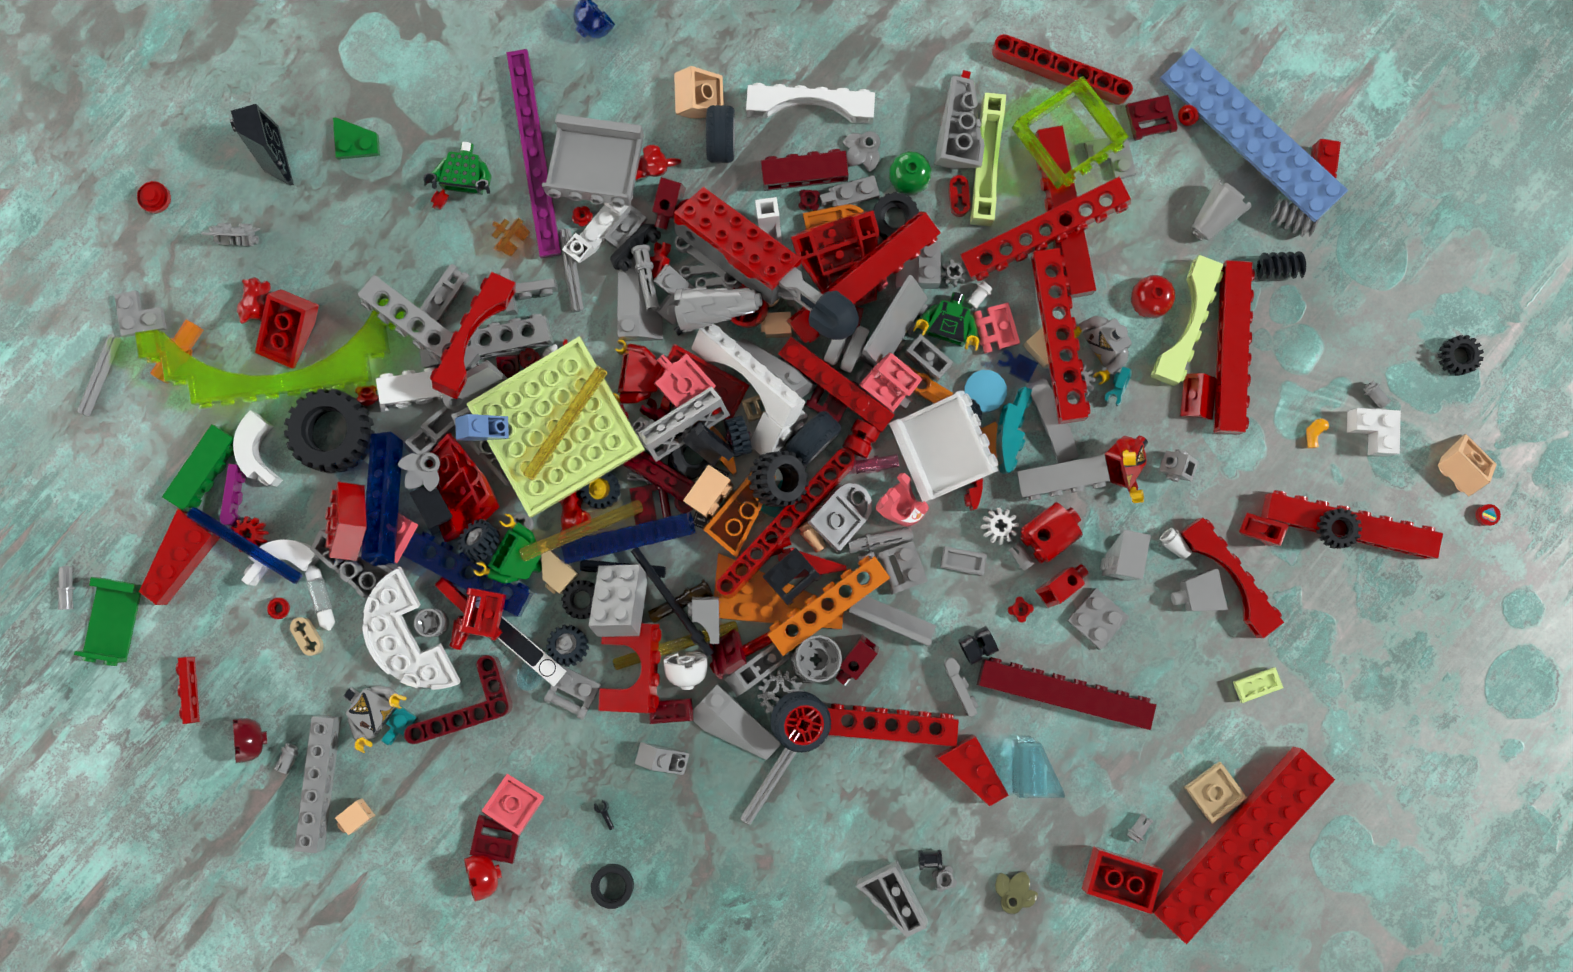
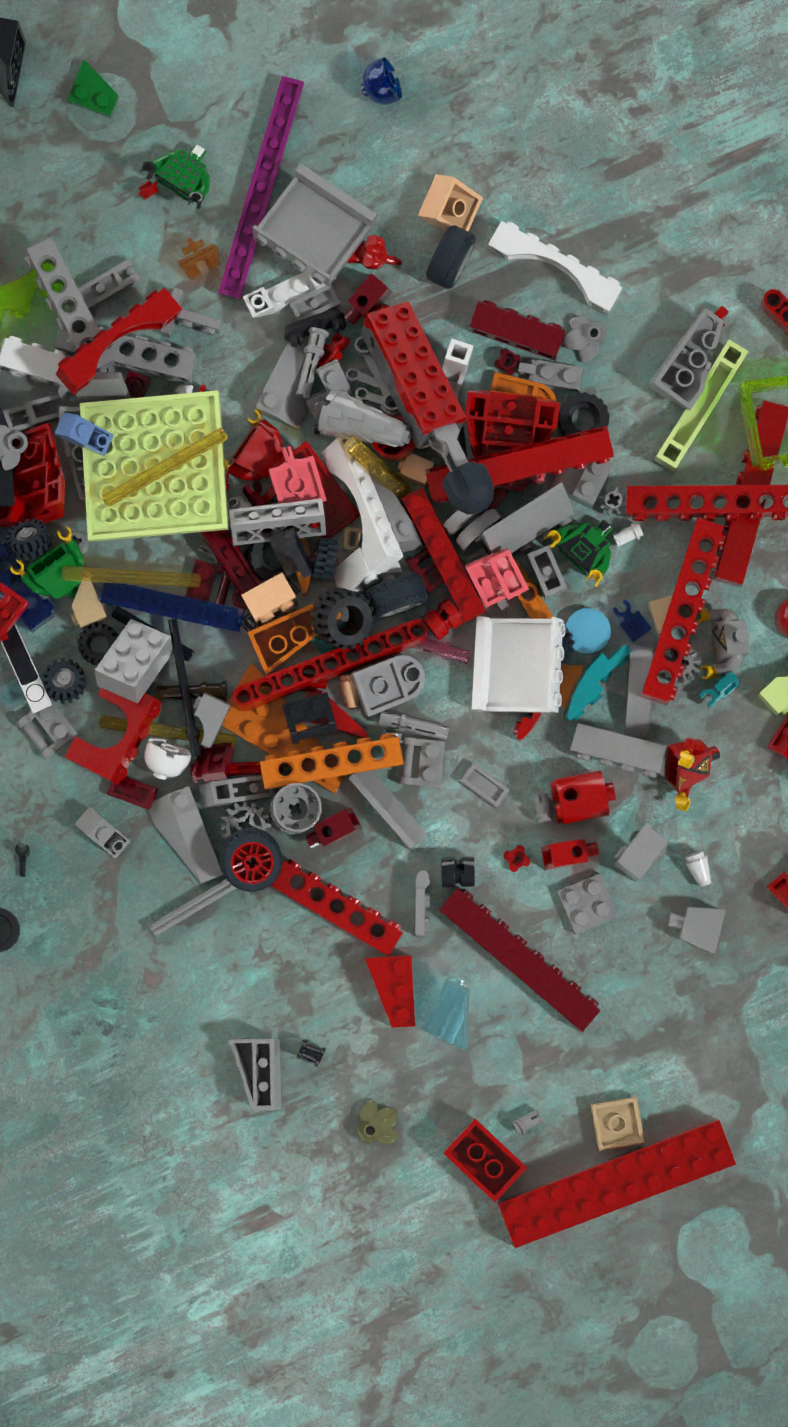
camera: 30 degrees right, 0 degrees up
red plate [519,348,540,368] -> none
red animal [556,489,592,548] -> none
light grey axle [559,229,584,312] -> none
red plate [572,206,593,226] -> none
black wheel [580,472,621,509] -> none
coral piece [876,472,929,527] -> none
green cylinder [889,151,931,196] -> none
light grey plate [932,866,957,892] -> none
red beam [949,175,970,217] -> none
coral plate [973,302,1020,354] -> none
white gear [981,508,1019,545] -> none
light grey brick [1159,449,1199,482] -> none
red arch [1180,517,1284,638] -> none
yellowish green plate [1233,667,1283,703] -> none
none -> clear yellow beam [344,436,411,499]

